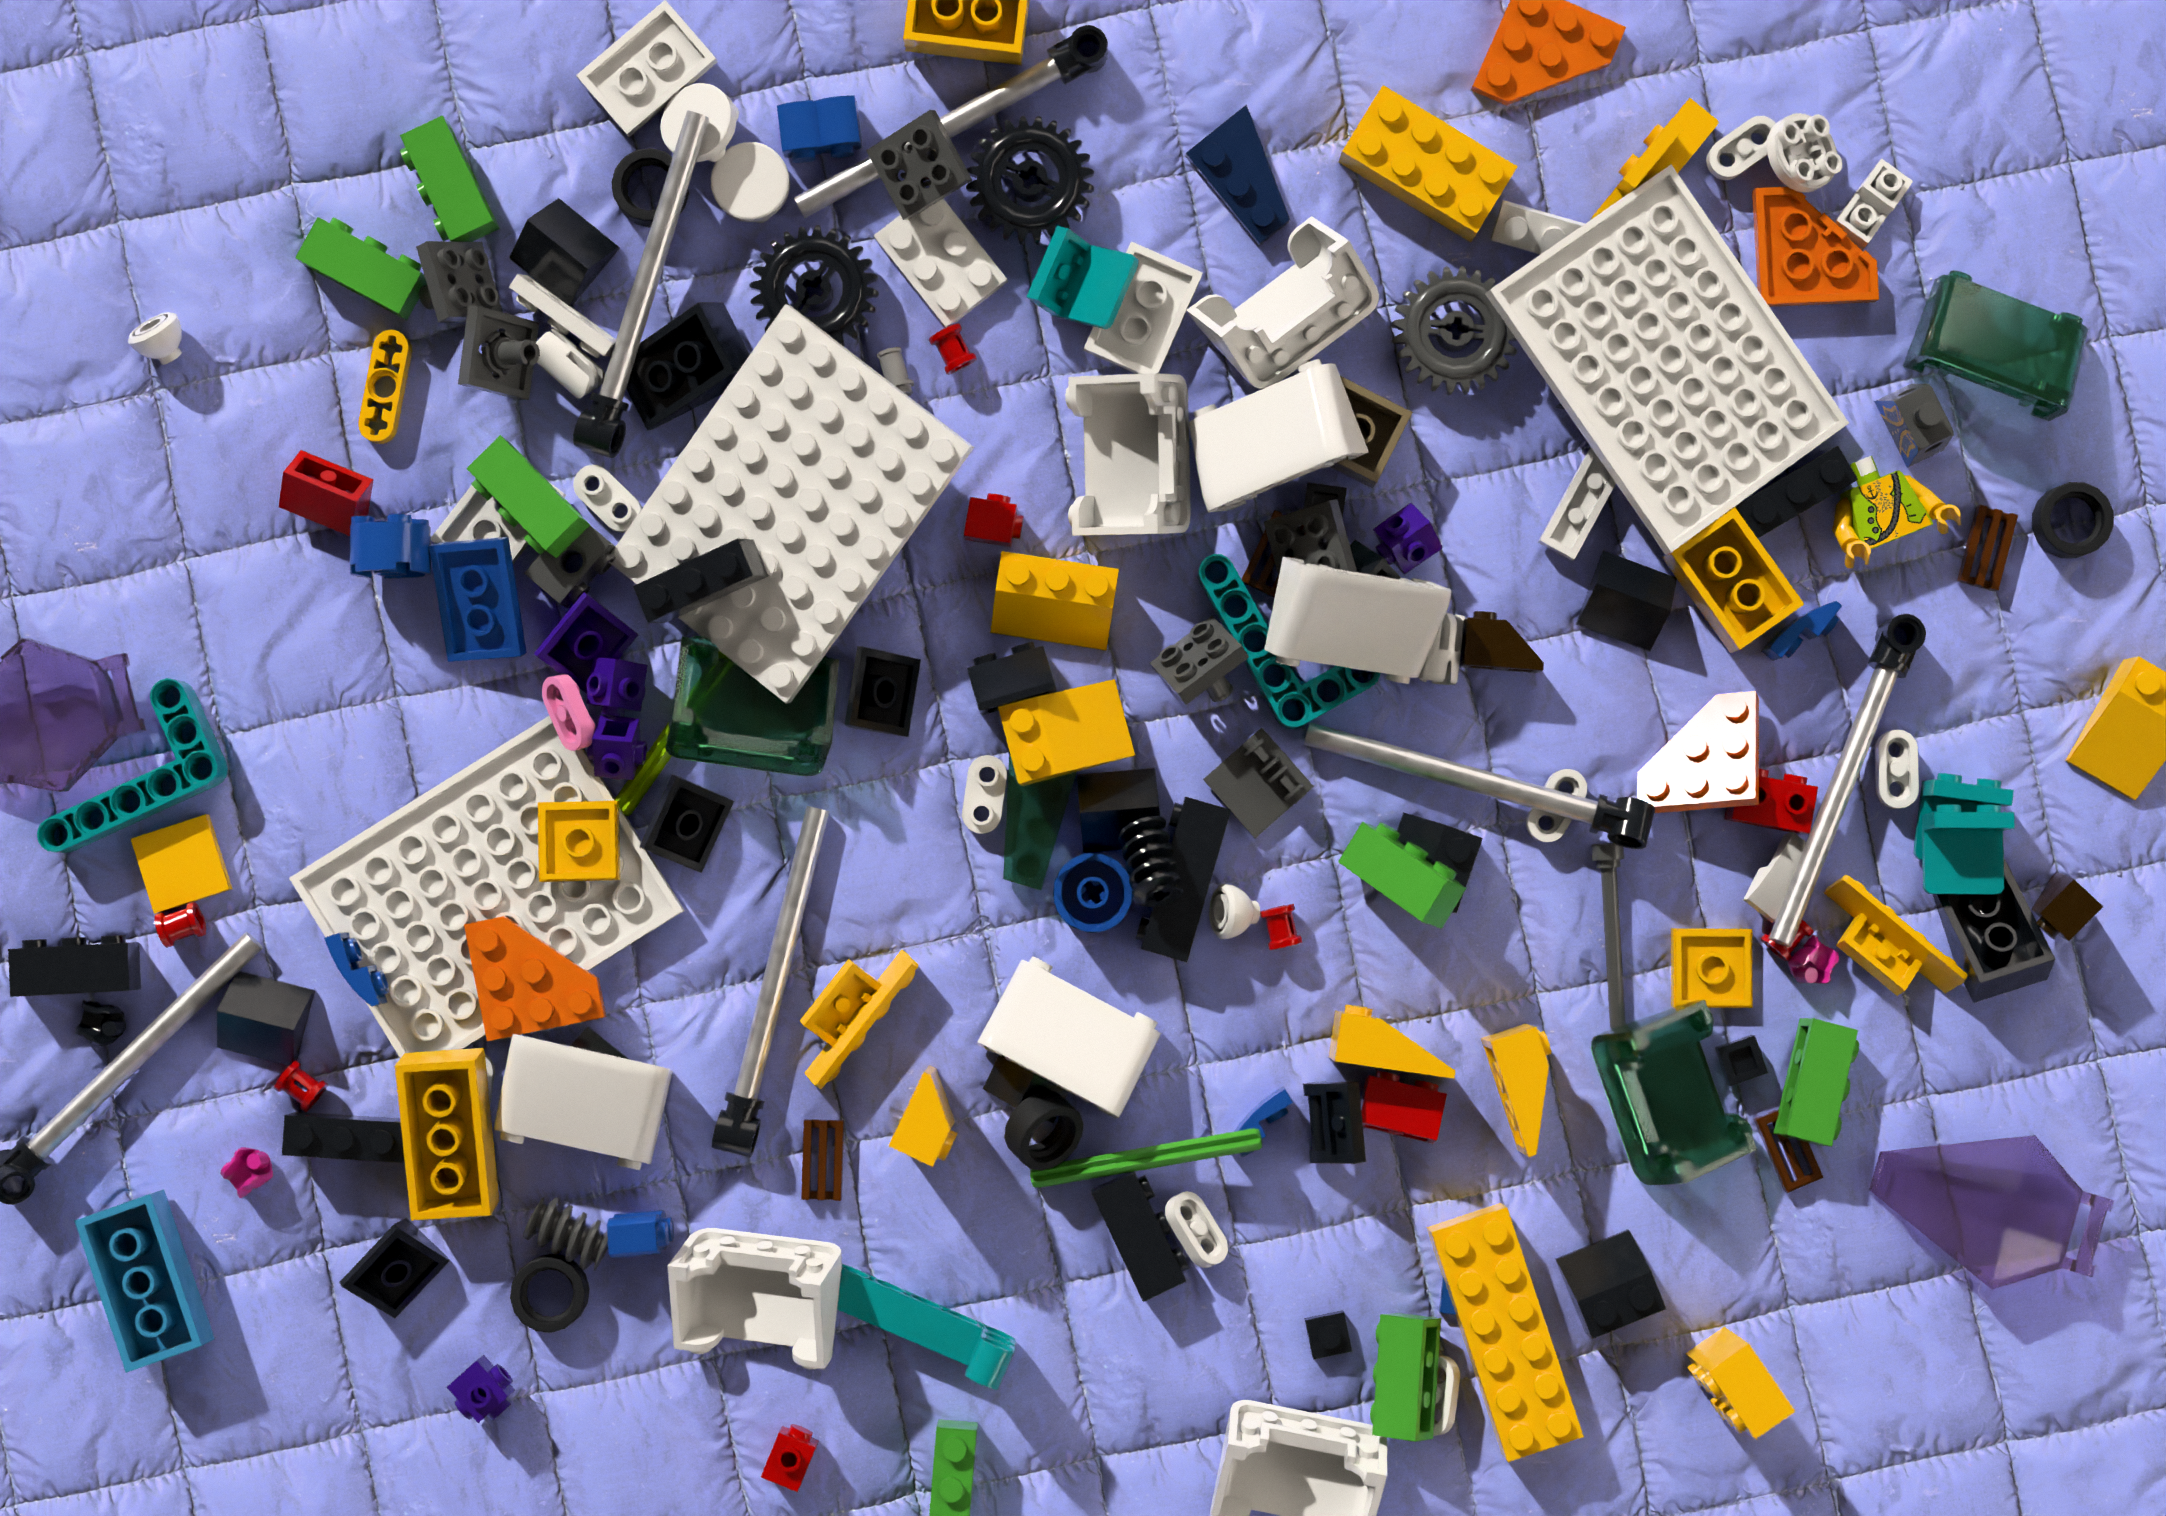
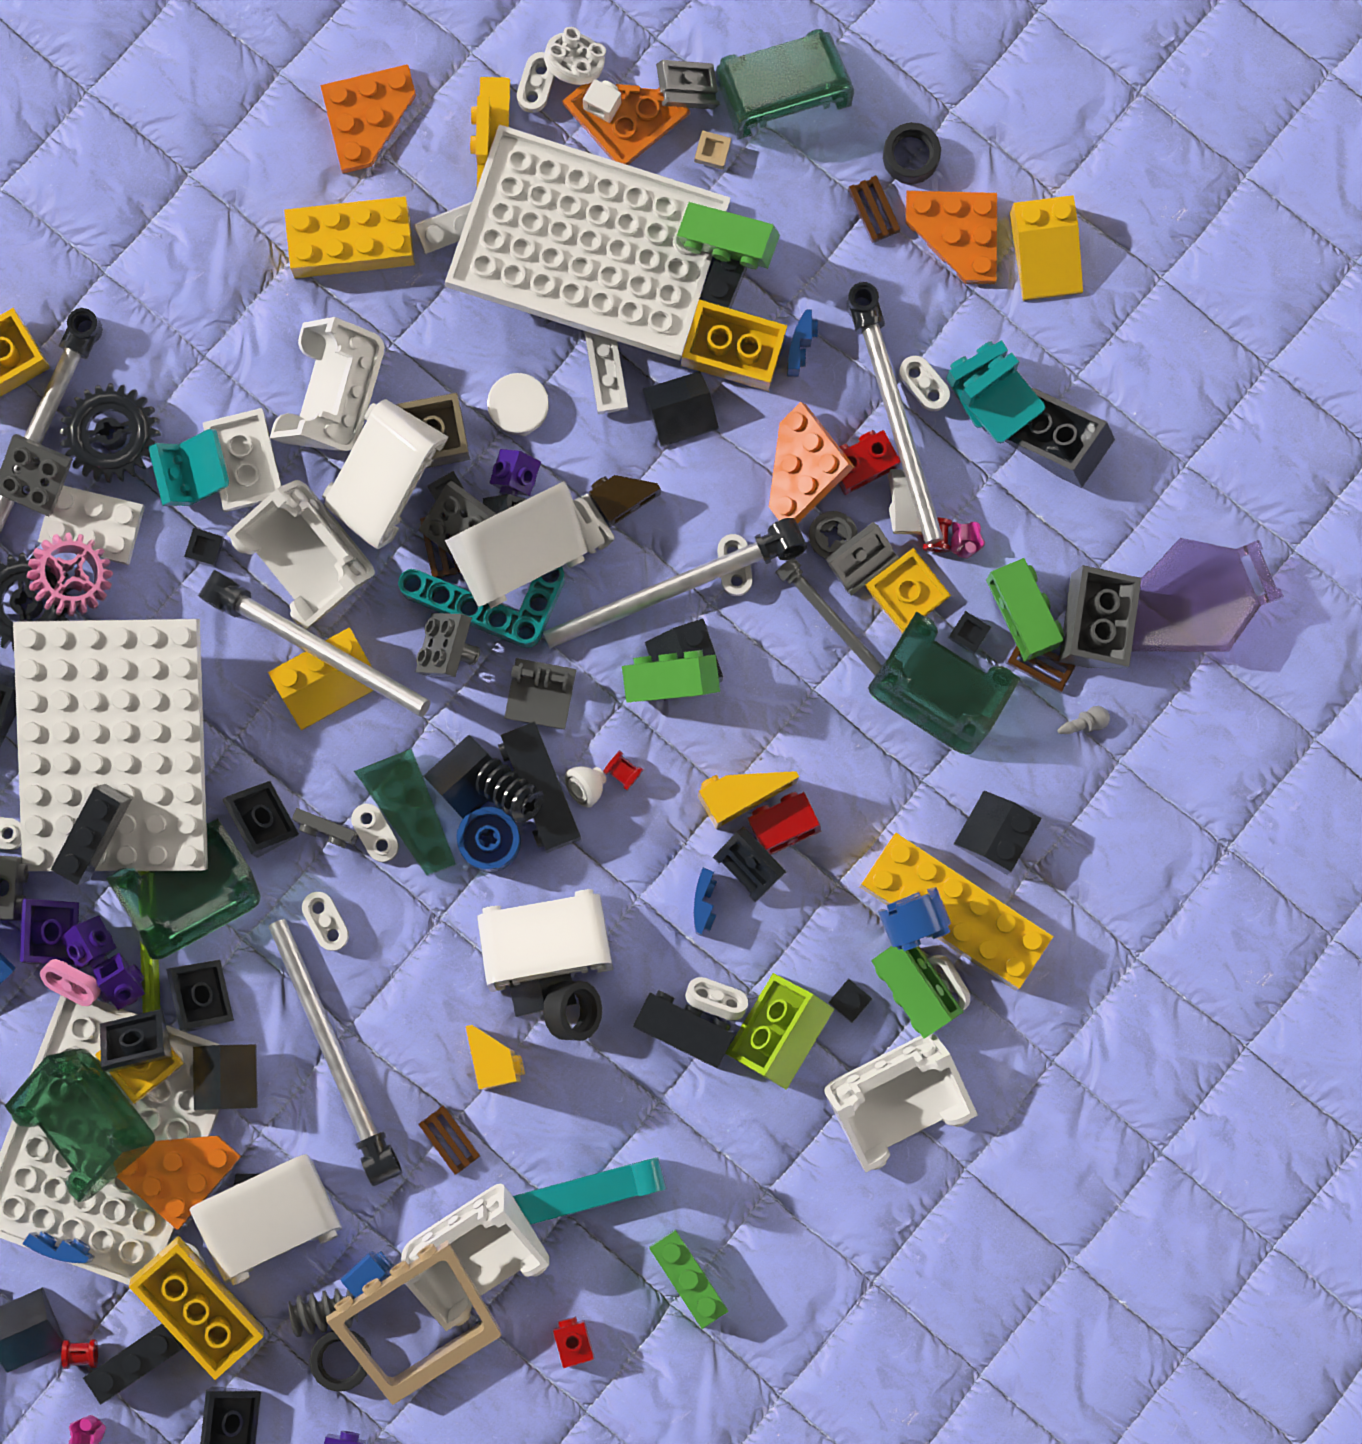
camera: 40 degrees left, 5 degrees down
yellow bracket [800,950,919,1089] -> none
light grey pin [877,347,914,396] -> none
red bush [928,323,977,375] -> none
red brick [964,494,1024,547] -> none
black slope [967,642,1057,715] -> none
yellow slope [998,679,1135,786] -> none
bright green axle [1030,1128,1262,1188] -> none
dark blue wing [1185,105,1290,246] -> none
dark grey gear [1391,266,1517,395] -> none
yellow slope [1481,1024,1552,1157] -> none
yellow brick [1685,1327,1796,1439] -> none
yellow bracket [1824,875,1968,996] -> none
torso [1832,456,1961,569] -> none
white slope [1835,159,1913,250] -> none
dark grey torso [1874,384,1954,468] -> none
dark brown slope [2031,872,2103,941] -> none
none -> clear green windscreen [4,1049,155,1203]
none -> bright pink gear [27,532,113,616]
none -> black slope [100,1009,173,1072]
none -> black plate [184,528,224,567]
none -> black slope [193,1044,258,1110]
none -> flat silver piece [198,570,431,717]
none -> dark grey plate [292,808,358,849]
none -> white plate [302,892,349,951]
none -> tan windscreen [326,1240,502,1405]
none -> white tile [487,373,549,436]
none -> white plate [583,79,621,123]
none -> dark grey plate [656,60,720,109]
none -> bright green brick [677,202,780,270]
none -> tan plate [694,130,731,170]
none -> lime slope [725,973,834,1090]
none -> dark grey gear [809,511,858,559]
none -> dark grey plate [825,522,899,596]
none -> blue brick [878,887,951,951]
none -> orange plate [905,191,997,284]
none -> light grey bar [1057,706,1110,734]
none -> dark grey slope [1058,565,1141,668]

